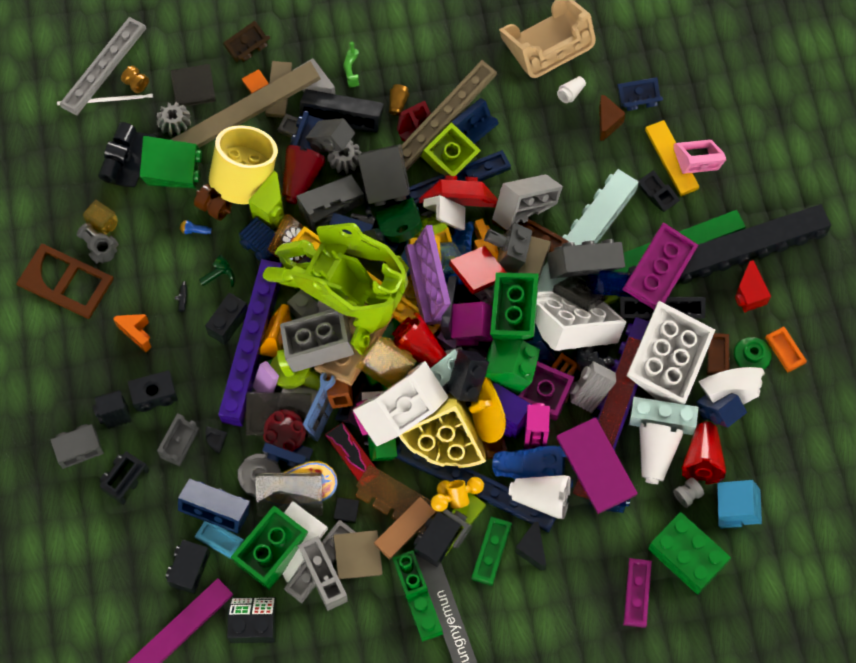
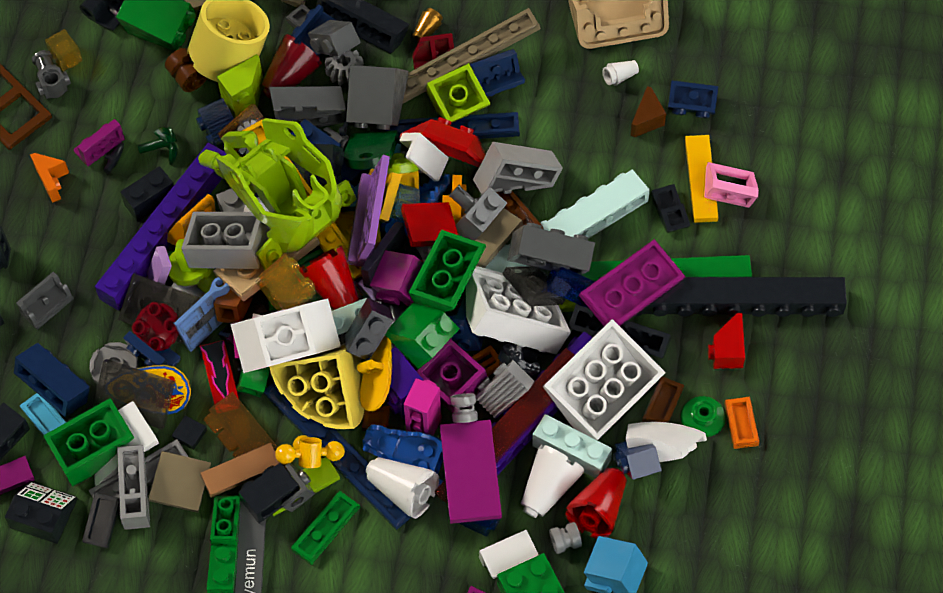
camera: 20 degrees right, 5 degrees down
black brick [127,370,178,412] -> none
blue piece [180,220,212,235] -> none
black tile [205,426,228,454] -> none
black slope [515,522,546,571] -> none
none -> magenta bracket [74,119,125,167]
none -> black tile [82,492,120,548]
none -> light grey wheel [450,393,478,423]
none -> white panel [479,530,539,579]

